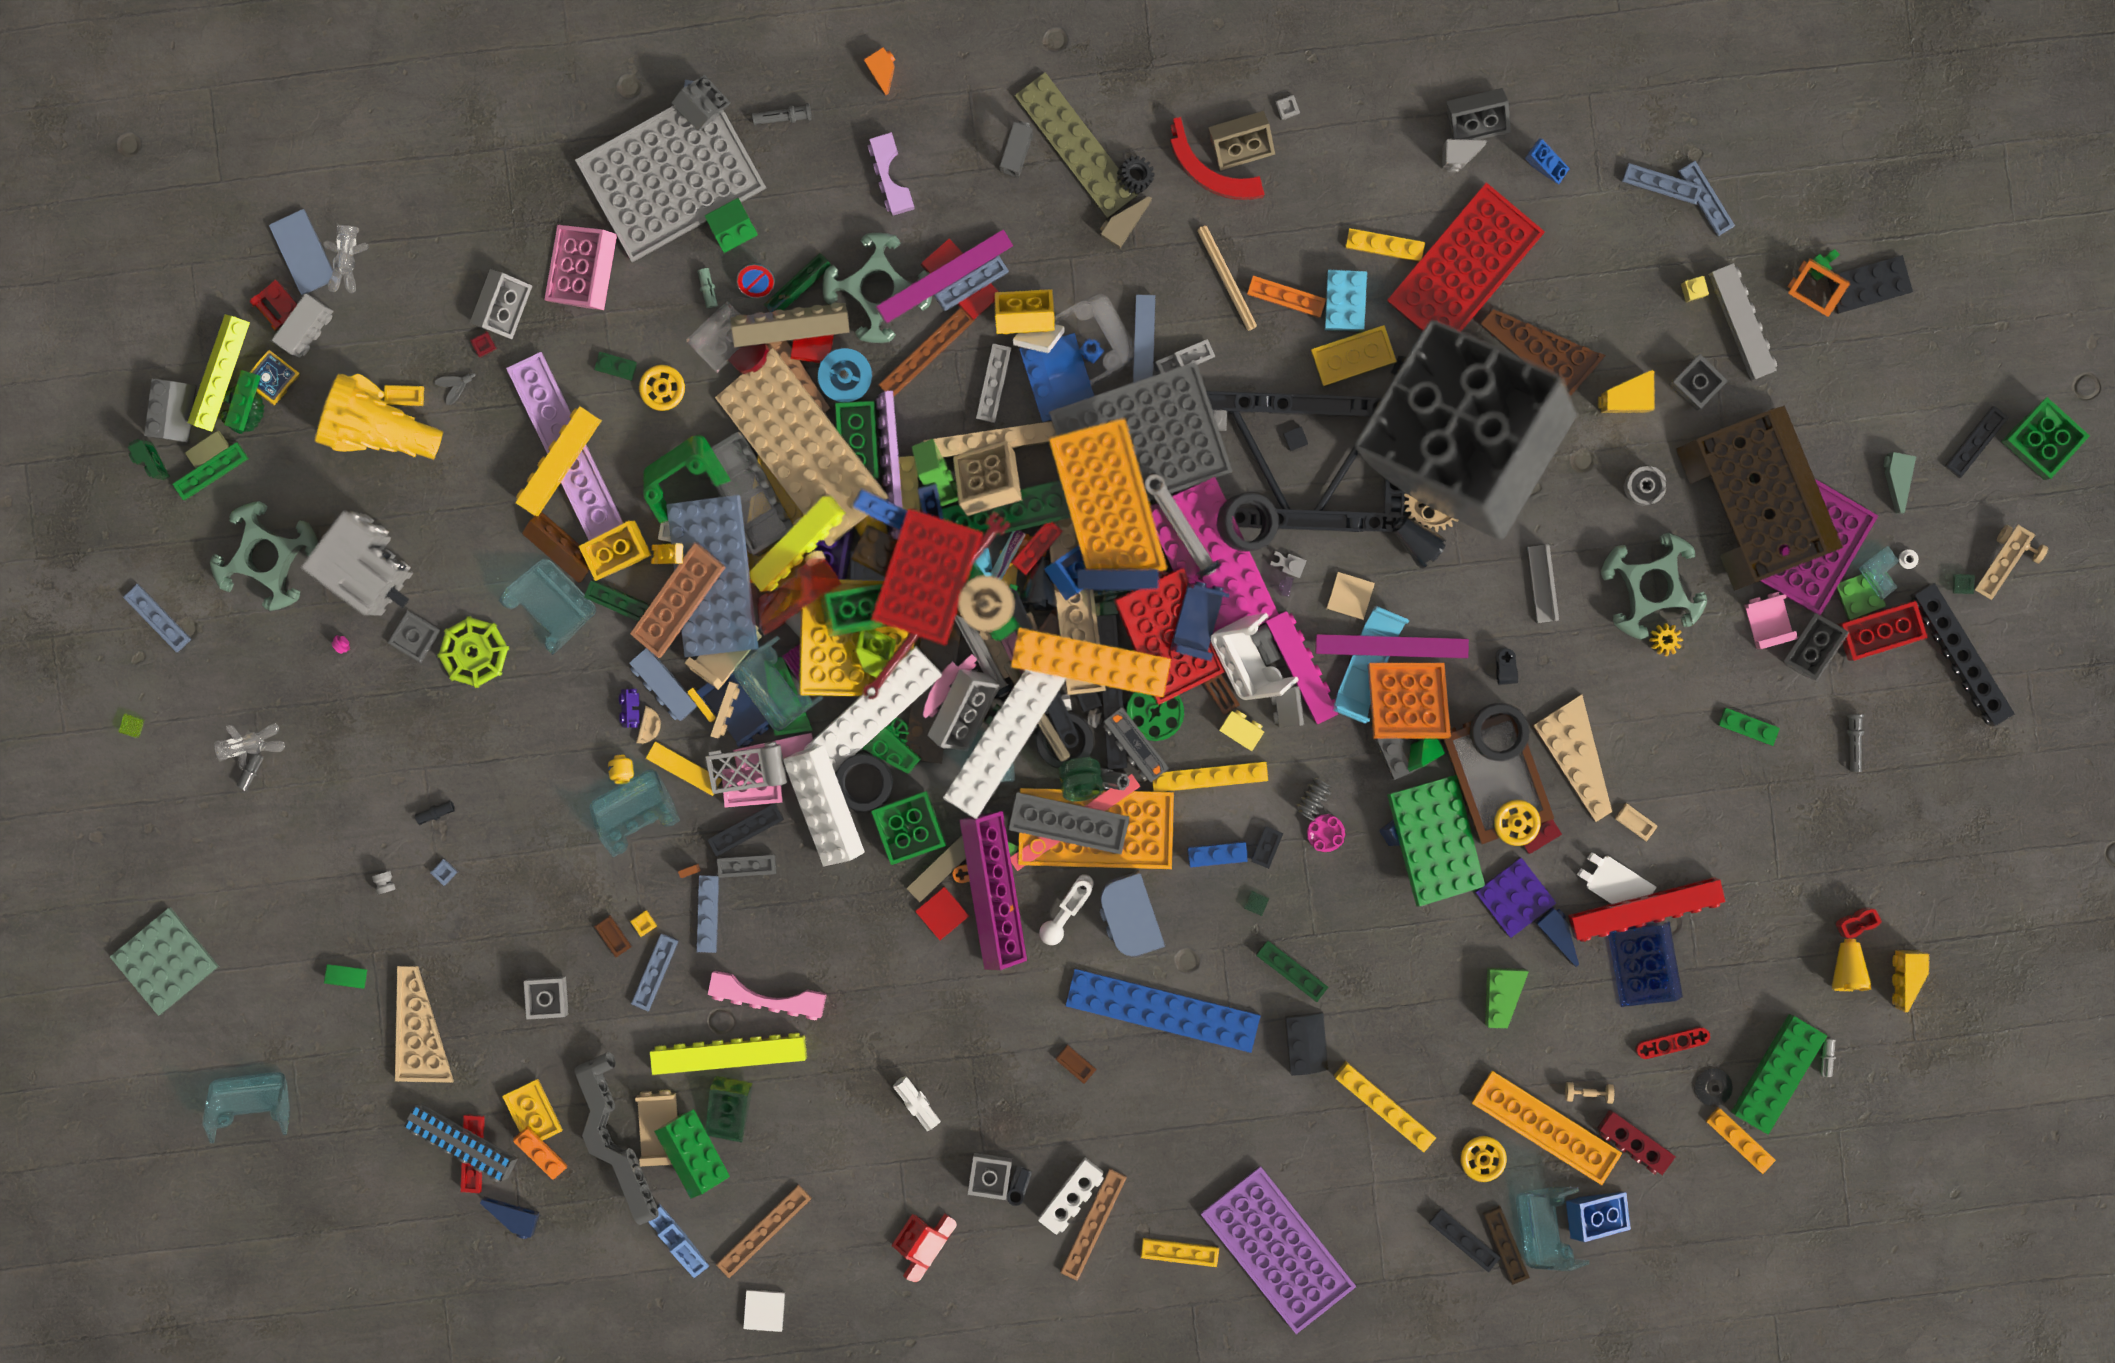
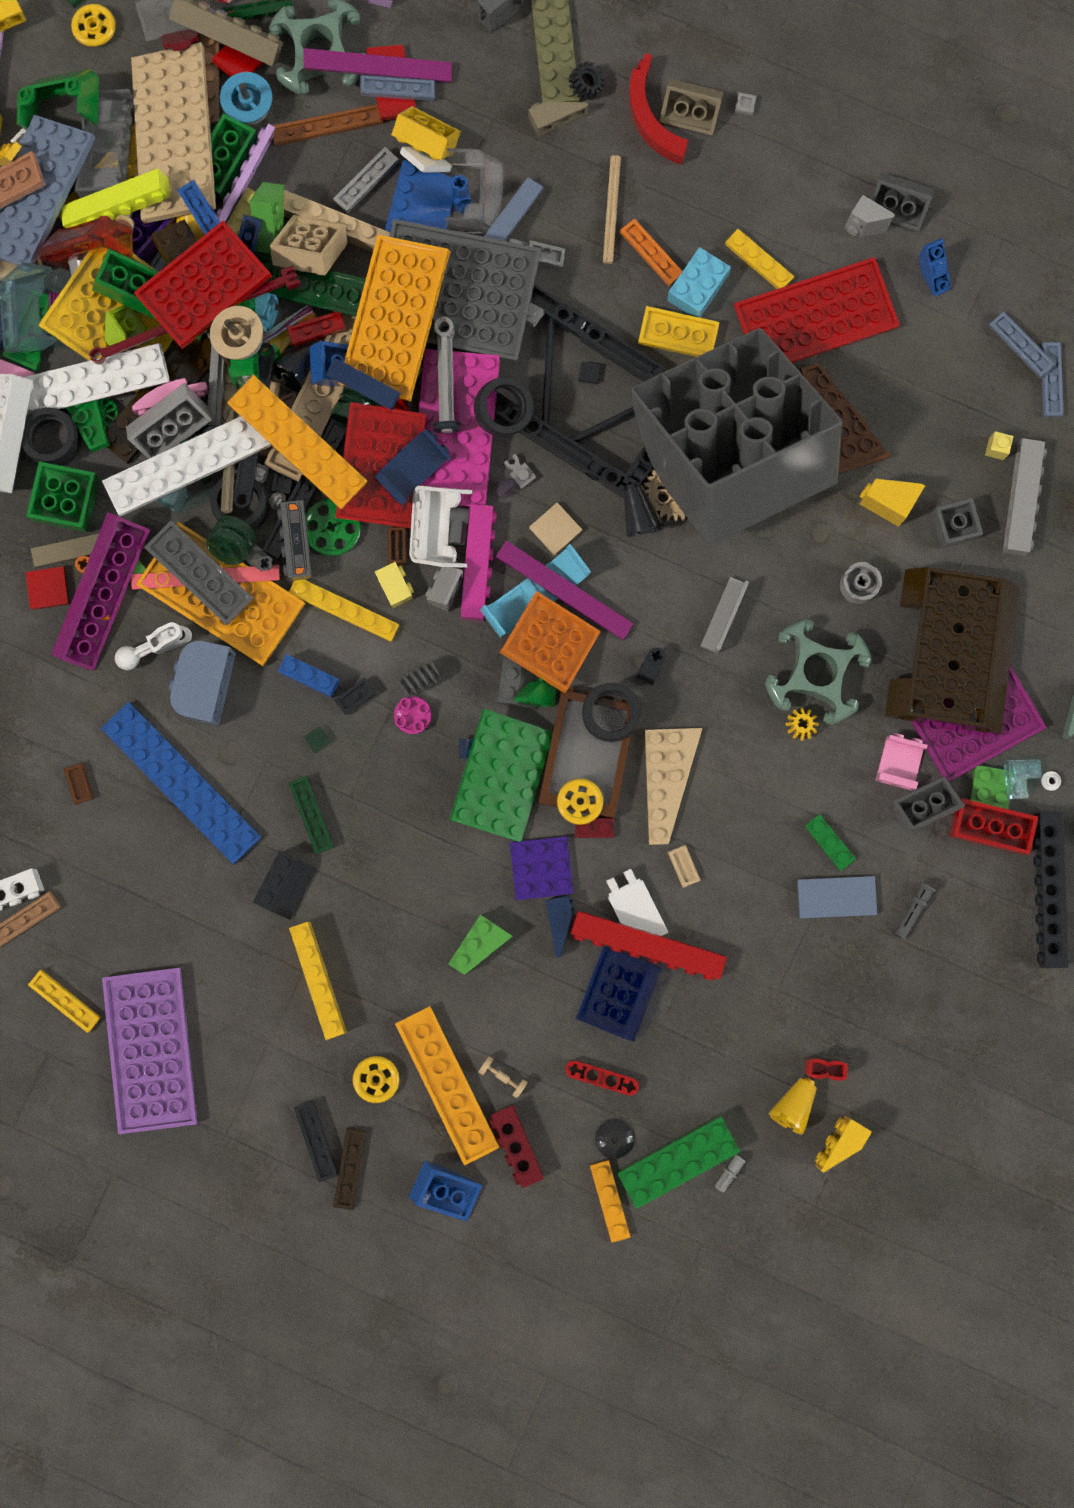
camera: 30 degrees right, 5 degrees down
clear light blue windscreen [1516,1187,1589,1271] -> none
none -> sand blue tile [797,876,877,918]

